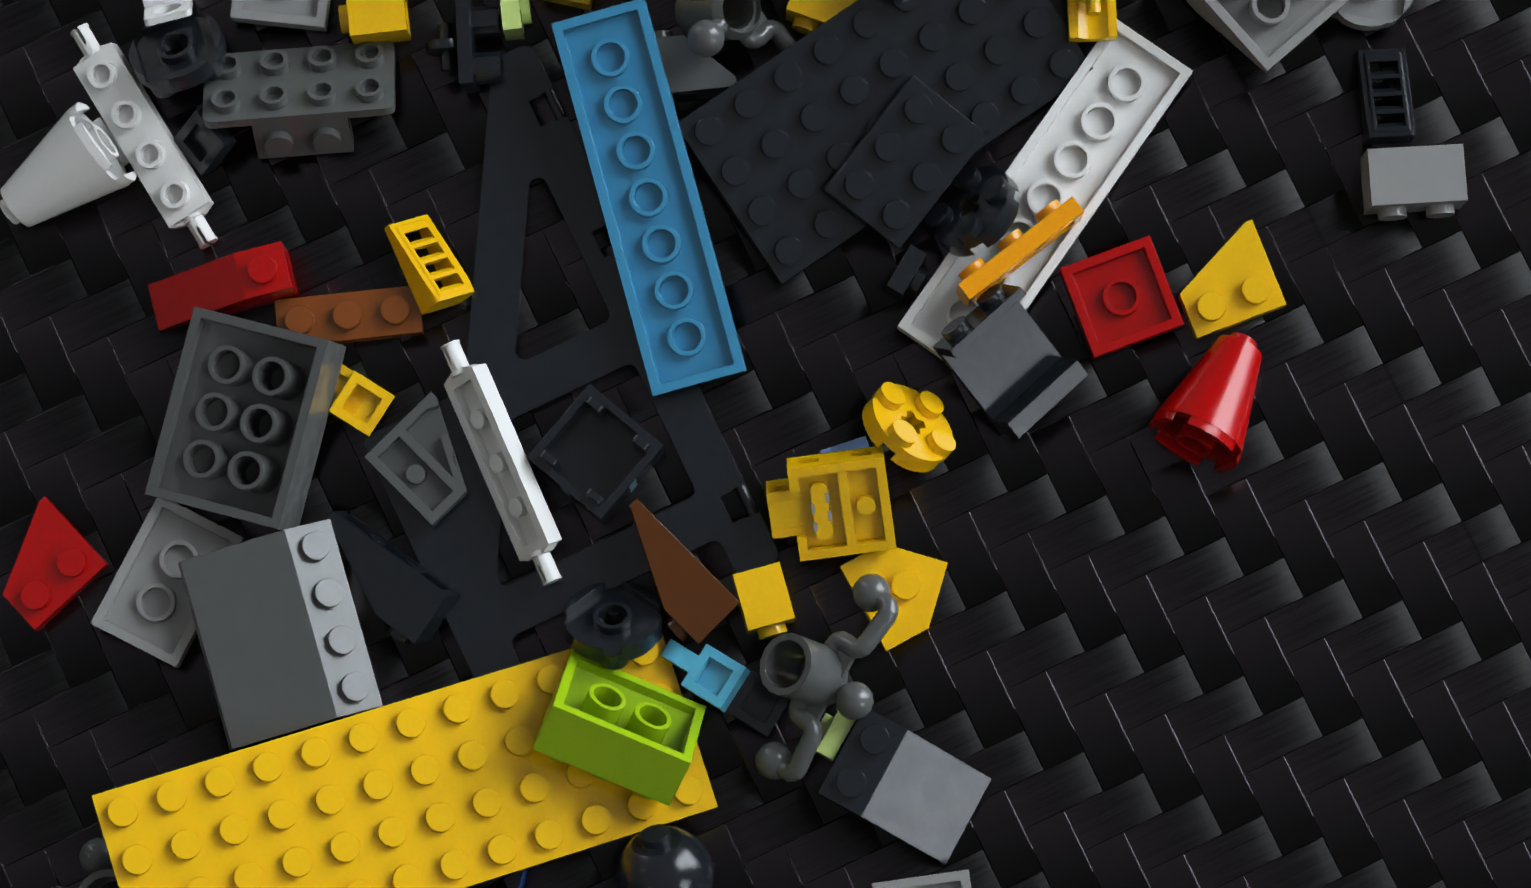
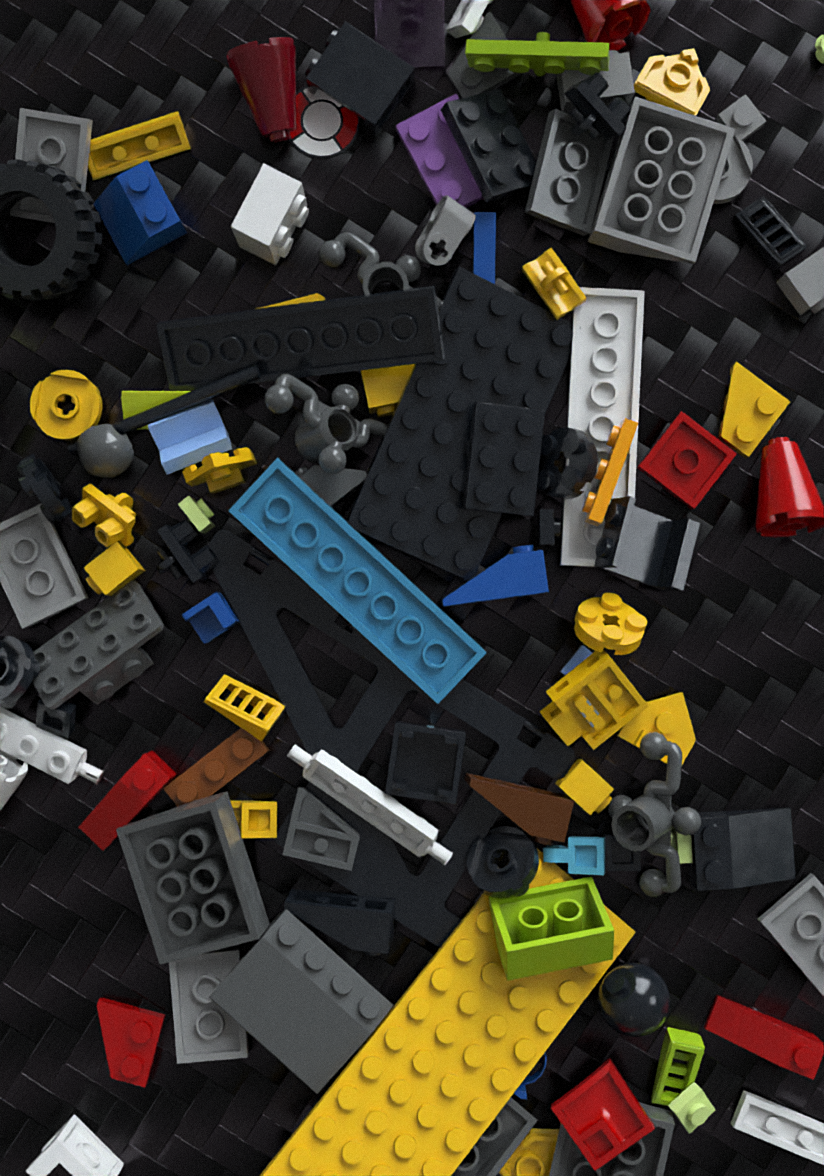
camera: 30 degrees left, 5 degrees up
none -> blue panel [182,592,239,643]
none -> blue slope [442,545,549,607]

